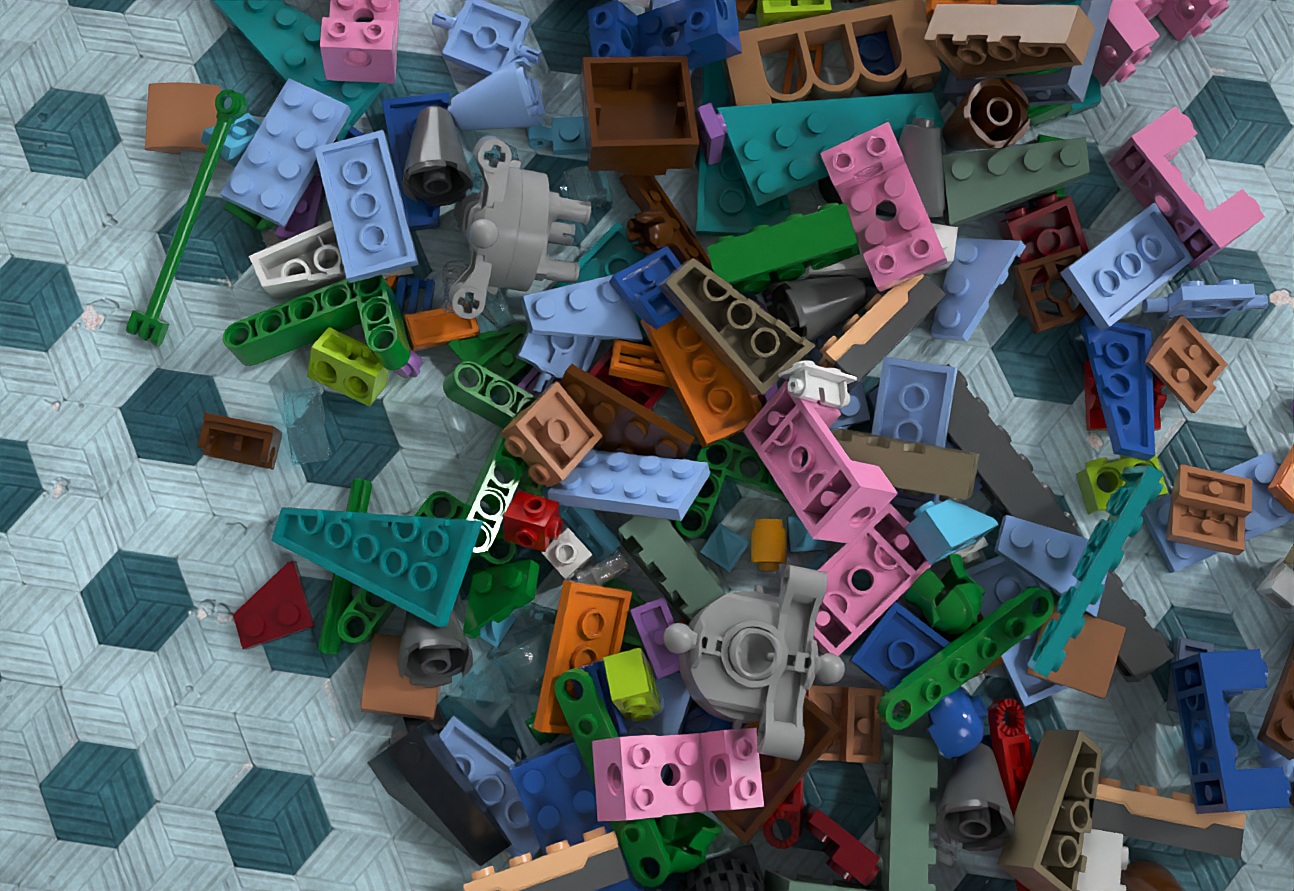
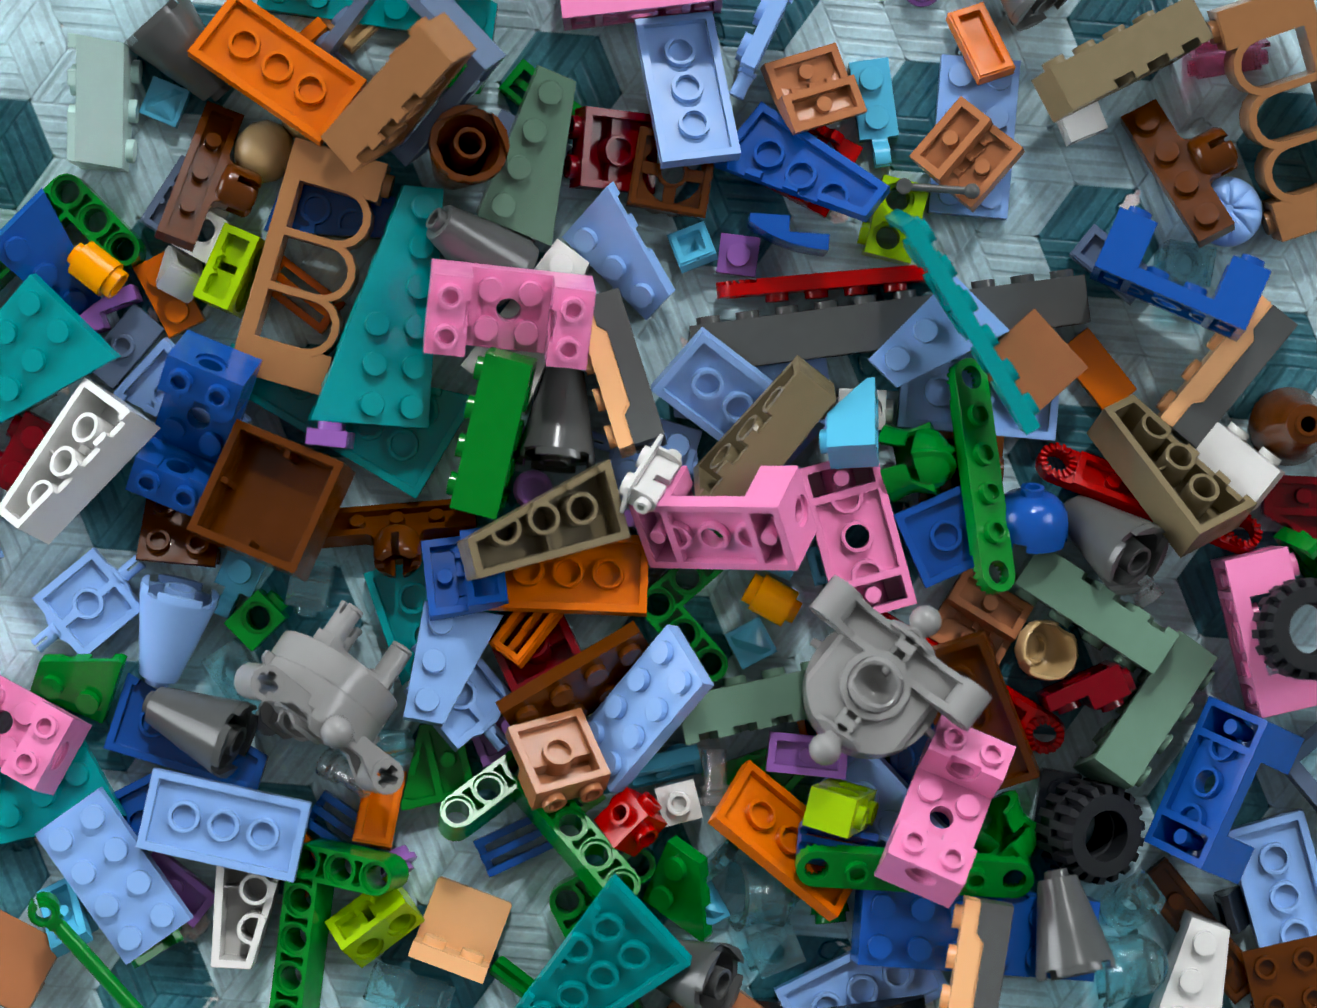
camera: 60 degrees left, 10 degrees up
none -> green wing [30,654,128,723]
none -> reddish brown hinge [136,498,221,568]
none -> green brick [224,589,290,652]
none -> light nougat bracket [408,876,512,984]
none -> blue tile [473,816,554,878]
none -> medium azure tile [667,221,718,273]
none -> medium lavender plate [716,233,760,278]
none -> red plate [716,263,953,303]
none -> blue slope [747,213,830,257]
none -> medium azure plate [848,57,899,169]
none -> dark grey hinge [896,178,980,199]
none -> tan hair [1014,619,1079,681]
none -> orange tile [1067,328,1137,411]

